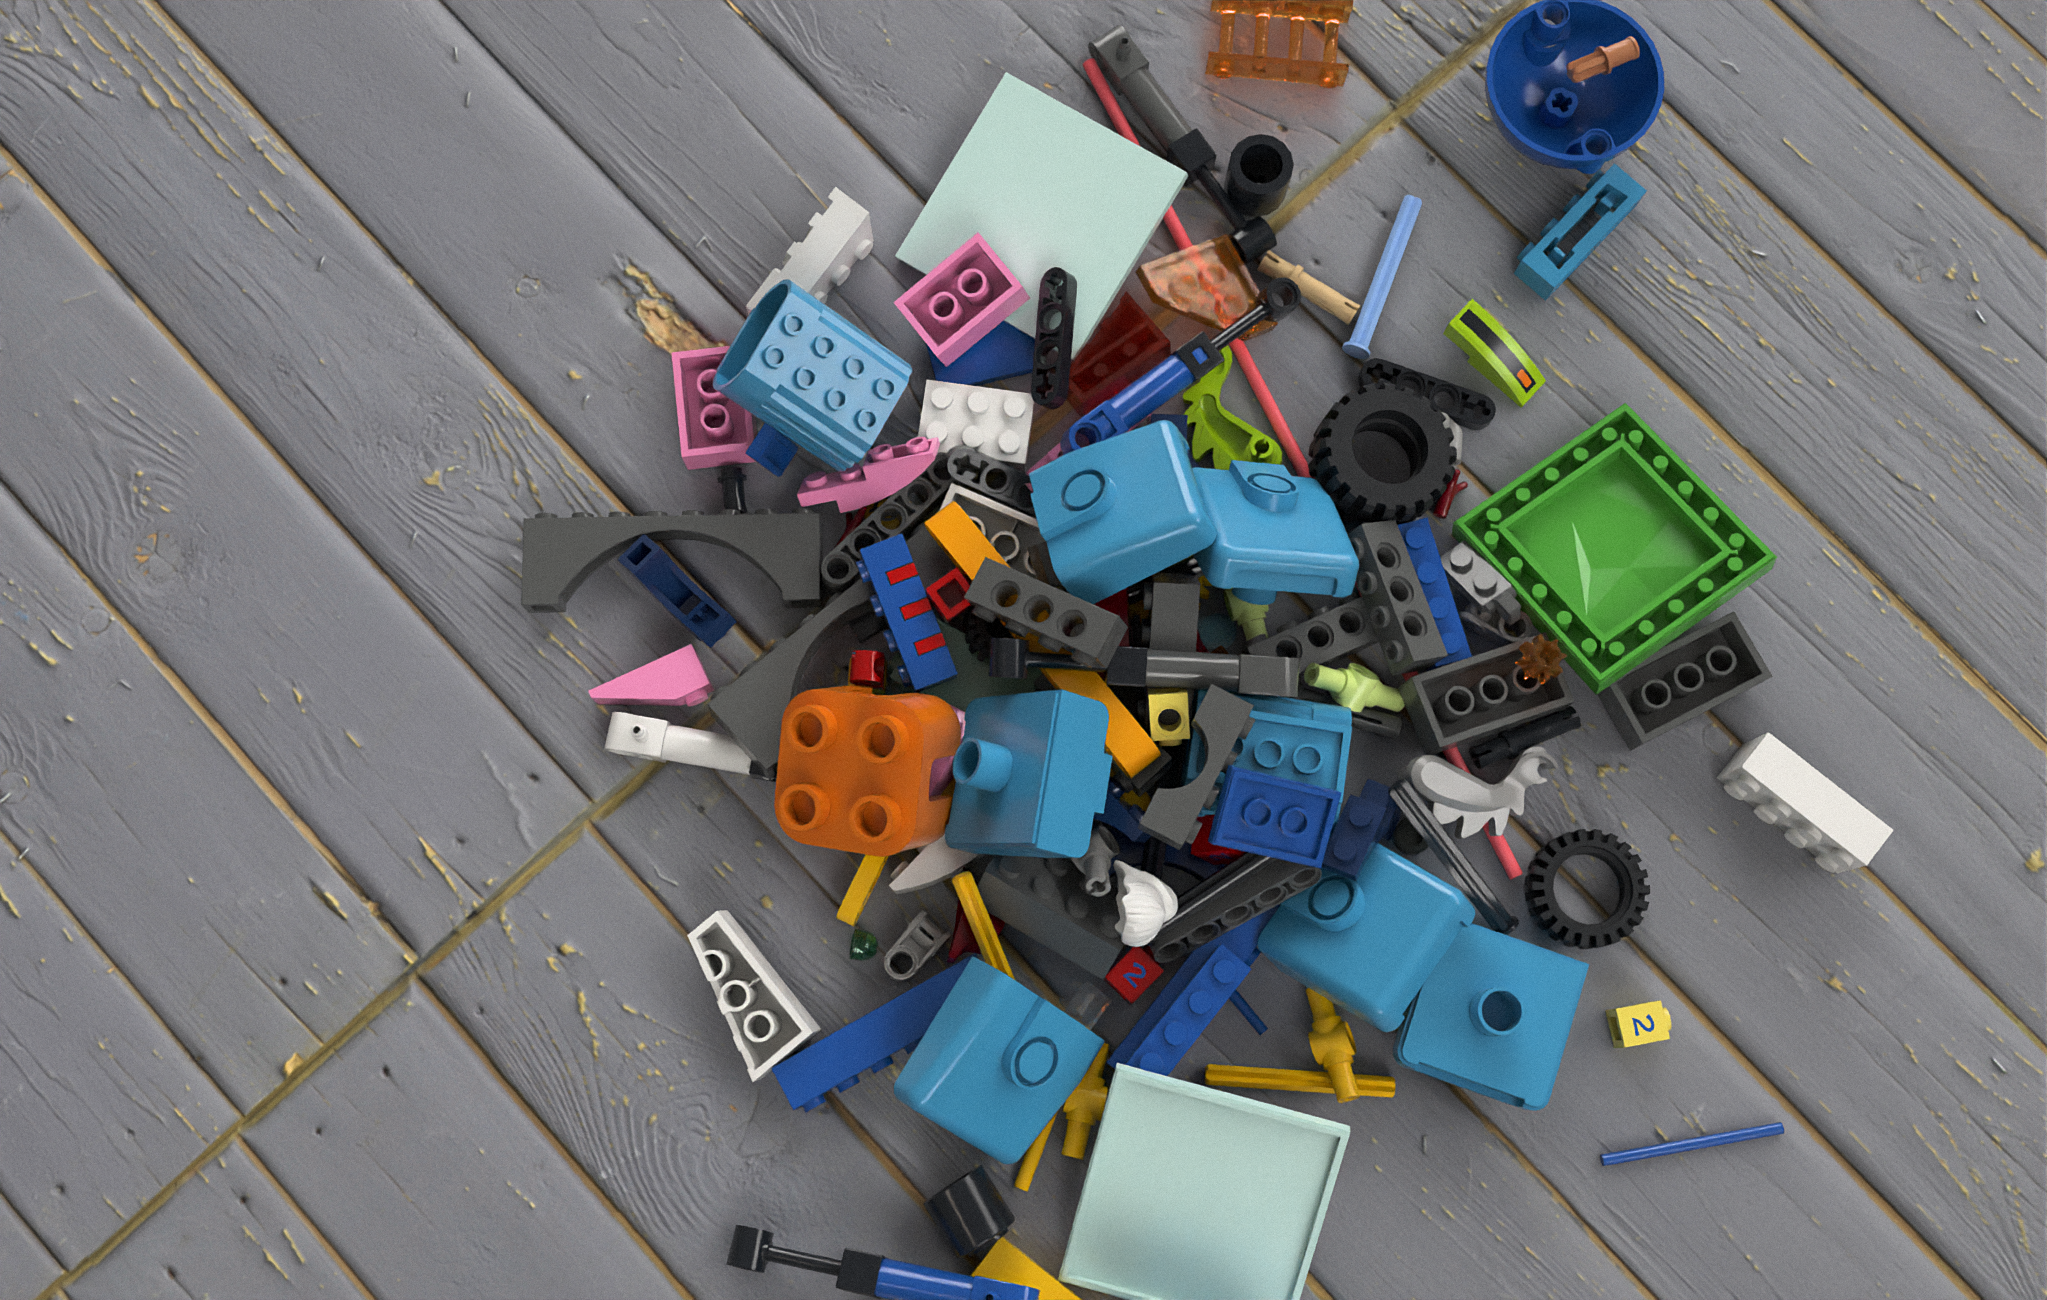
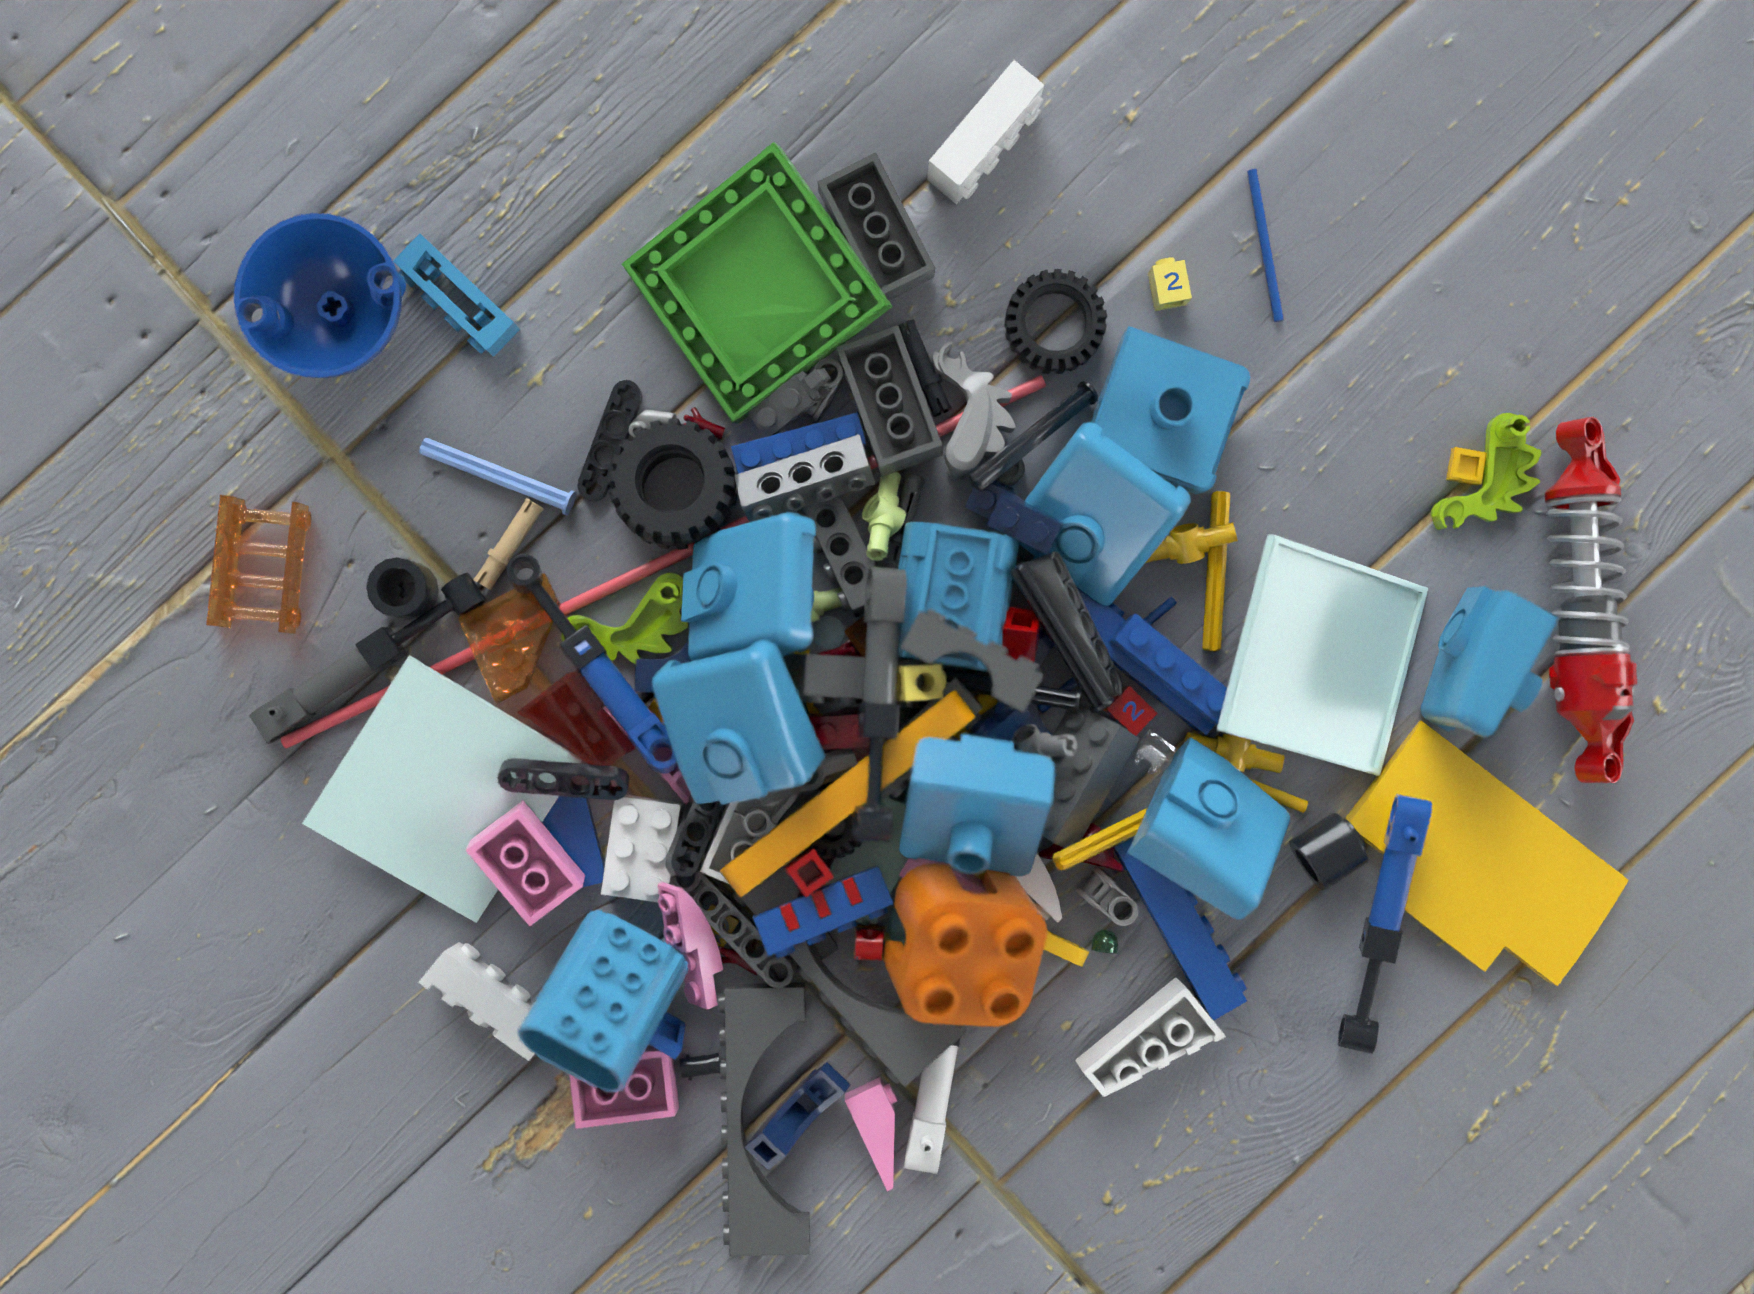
camera: 90 degrees left, 10 degrees up
dark grey brick [964,557,1128,668] -> none
white hair [1113,860,1178,947] -> none
blue tile [1208,765,1341,868] -> none
lime slope [1443,299,1546,408] -> none
clear orange gear [1515,634,1567,684] -> none
nougat axle [1566,36,1640,83] -> none

